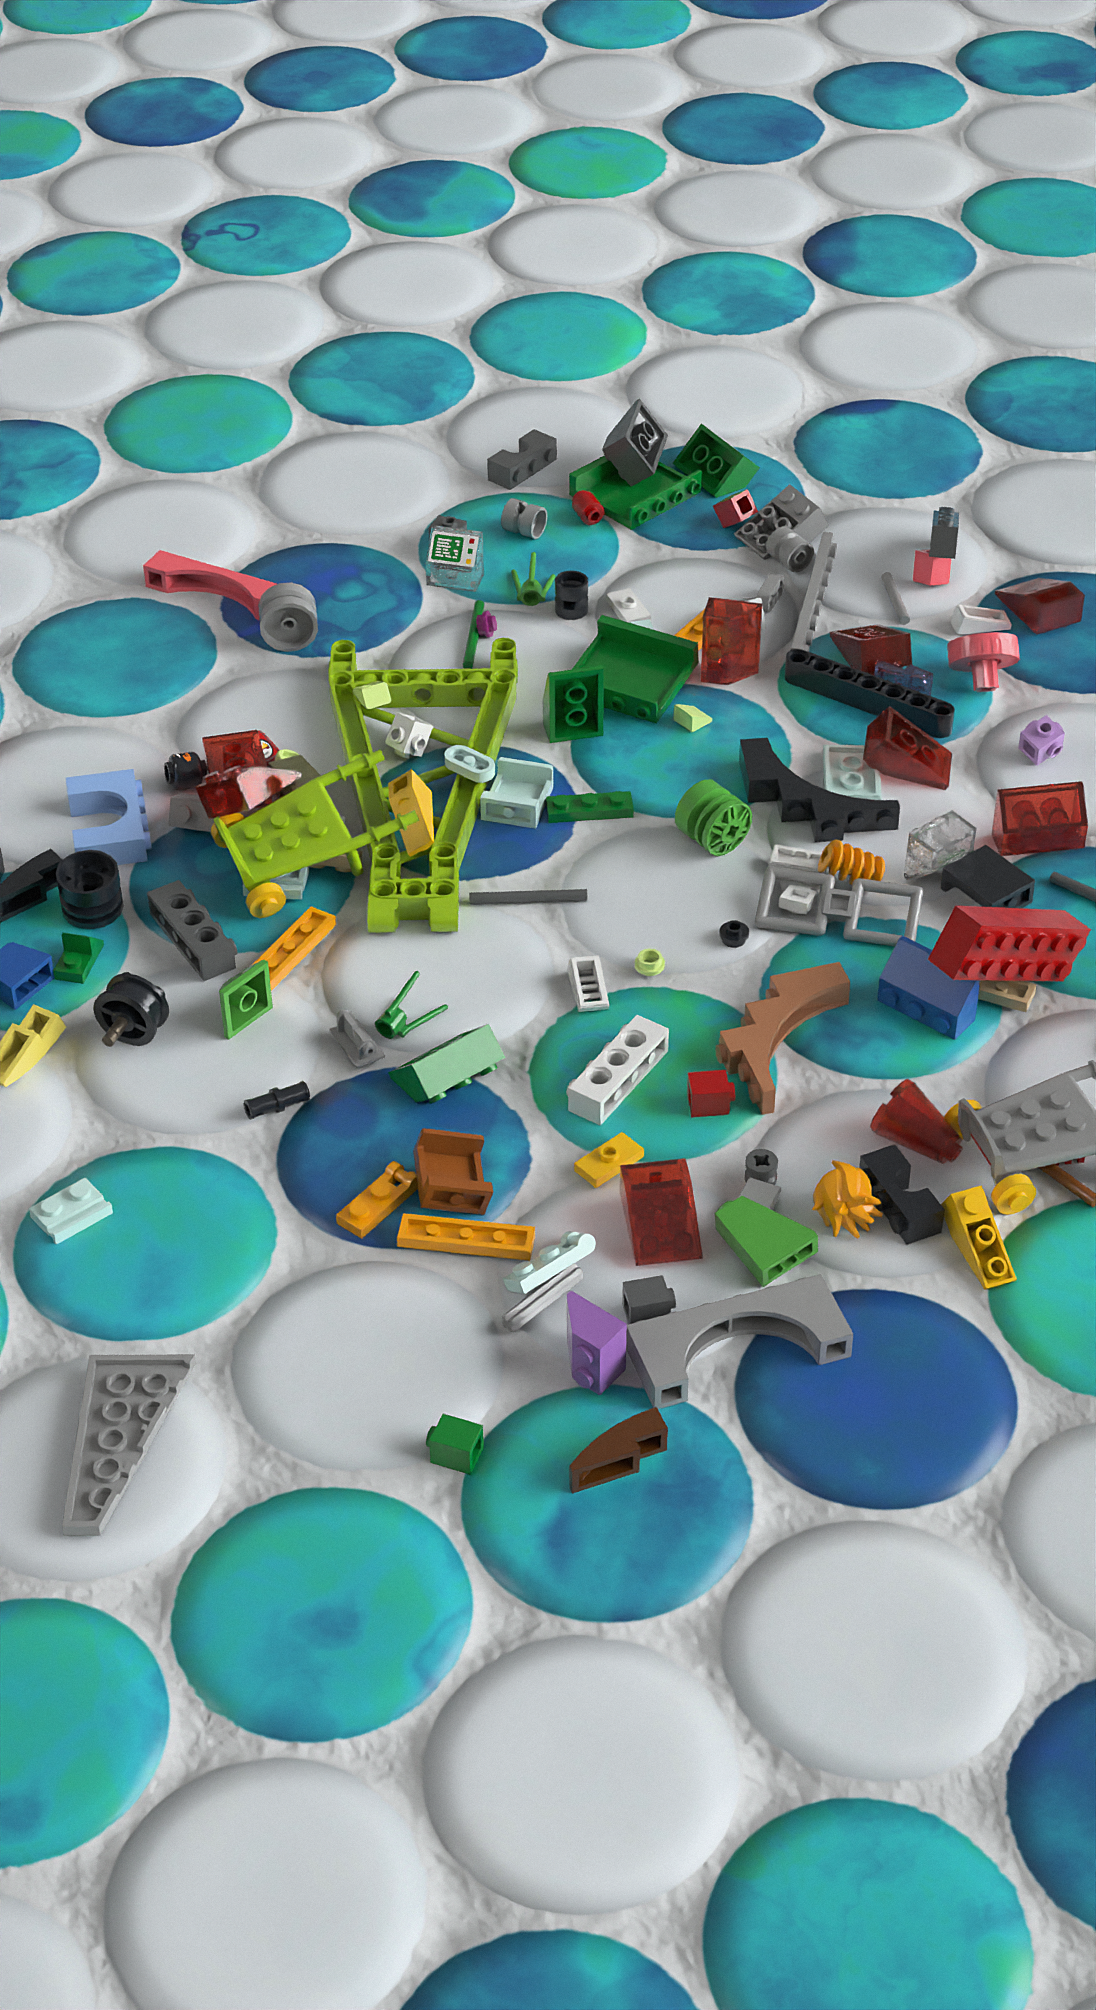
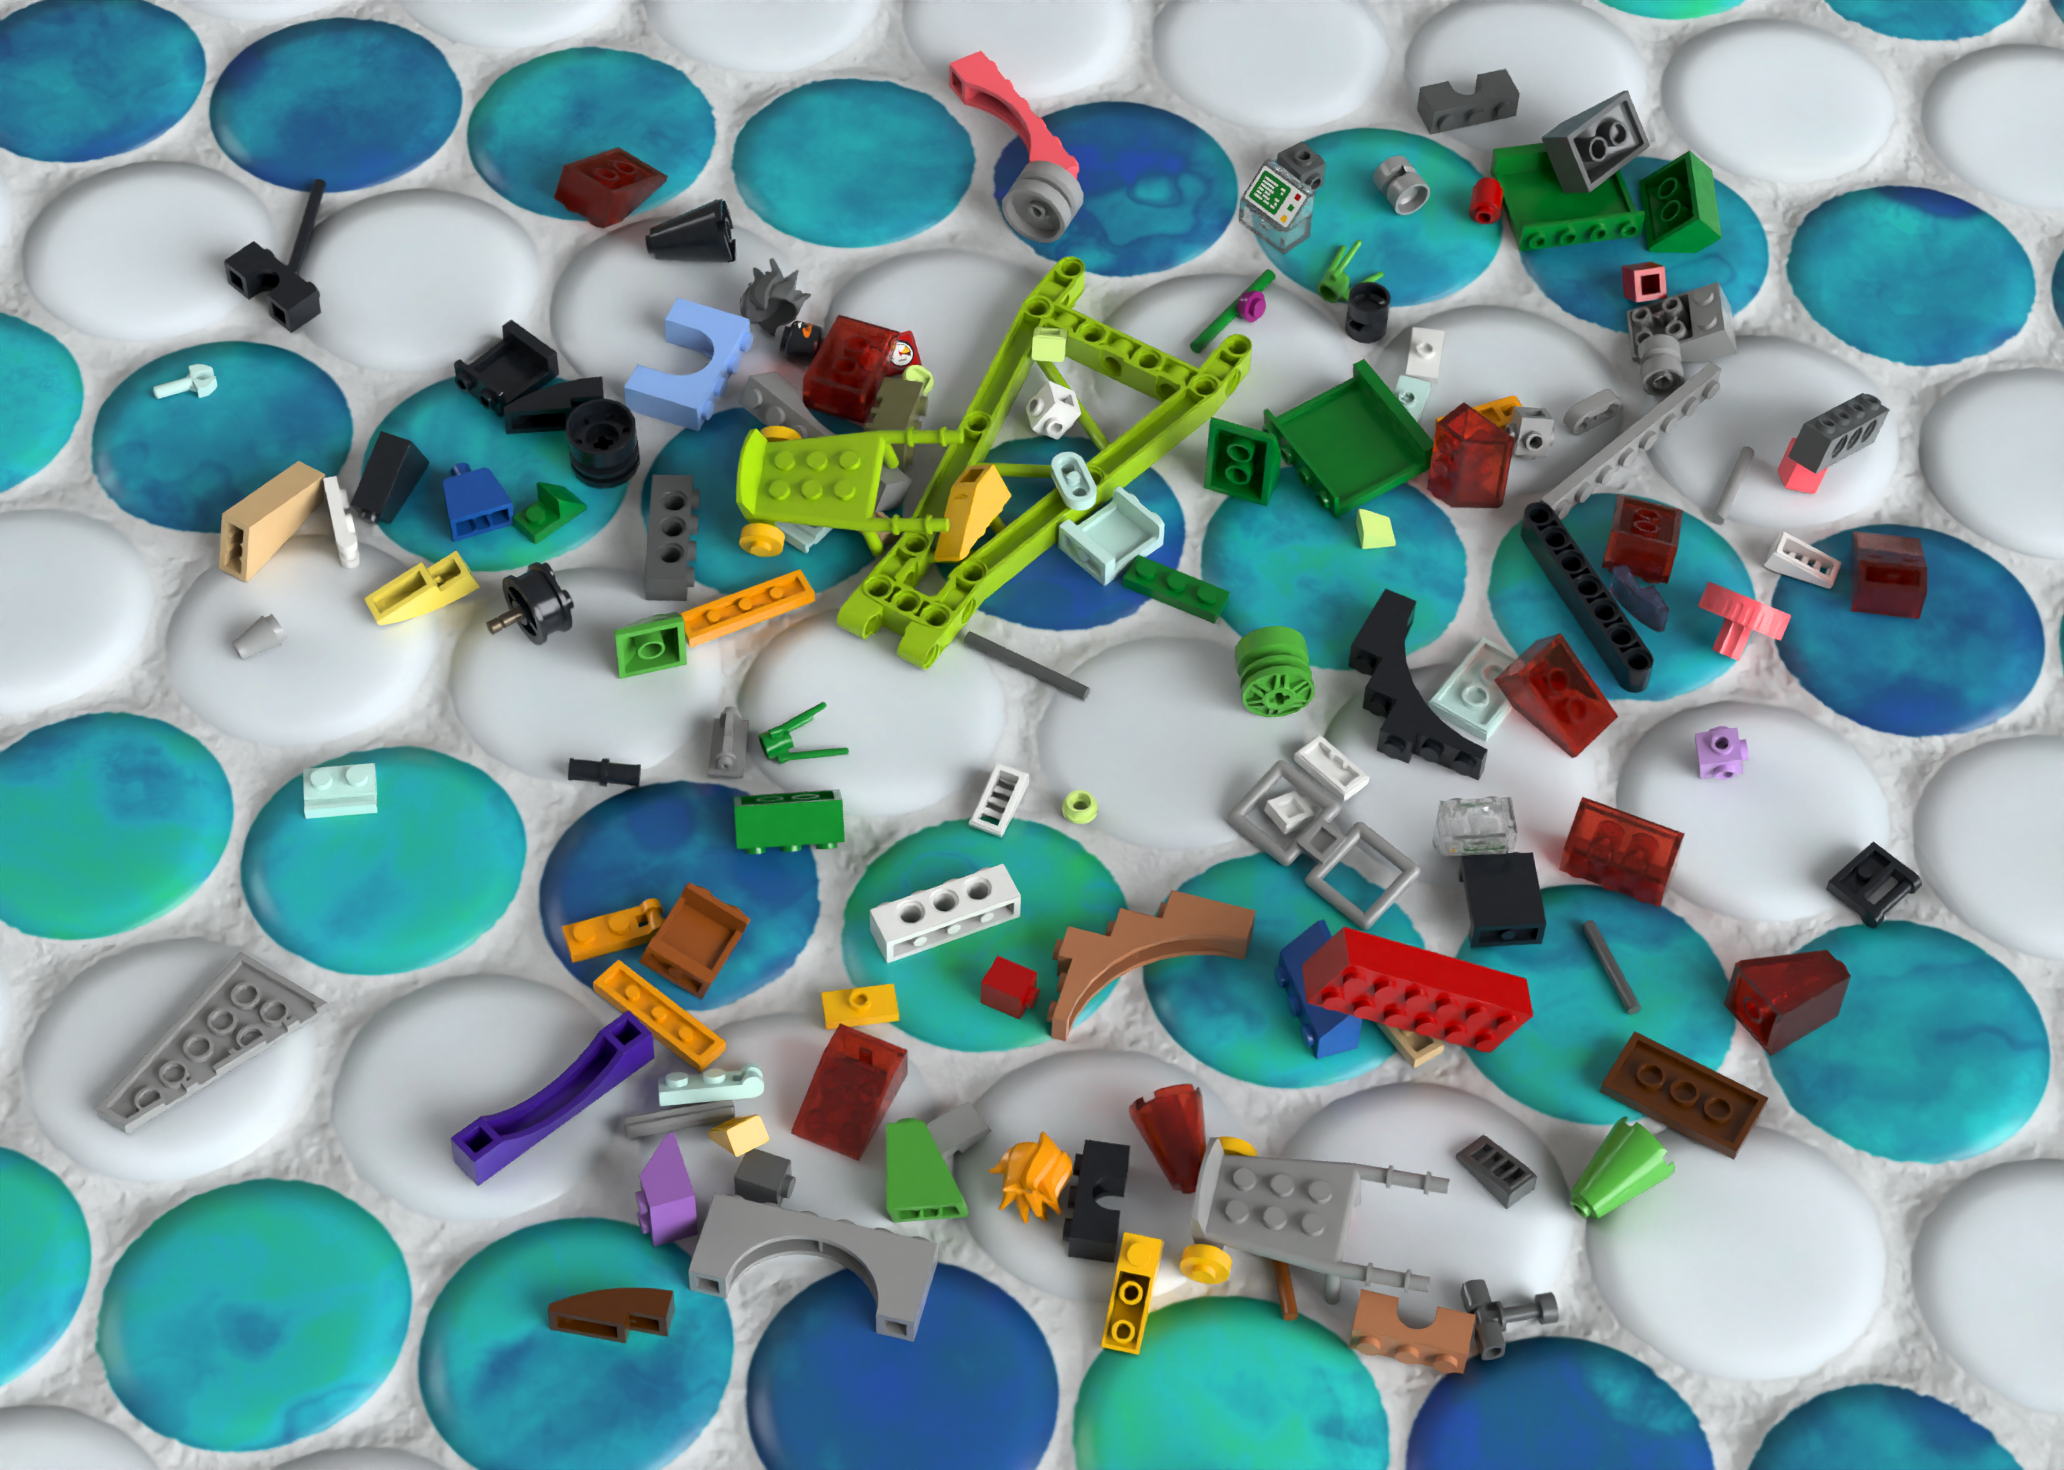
camera: 30 degrees right, 10 degrees up
clear red slope [195,765,302,819] -> none
green brick [426,1413,484,1475] -> none
black plate [719,920,749,948] -> none
dark grey wheel [744,1149,778,1185] -> none
light orange piece [817,839,885,885] -> none
none -> dark purple arch [450,1010,655,1186]
none -> black cone [645,199,737,263]
none -> yellow slope [707,1115,769,1157]
none -> dark grey hair [740,258,811,337]

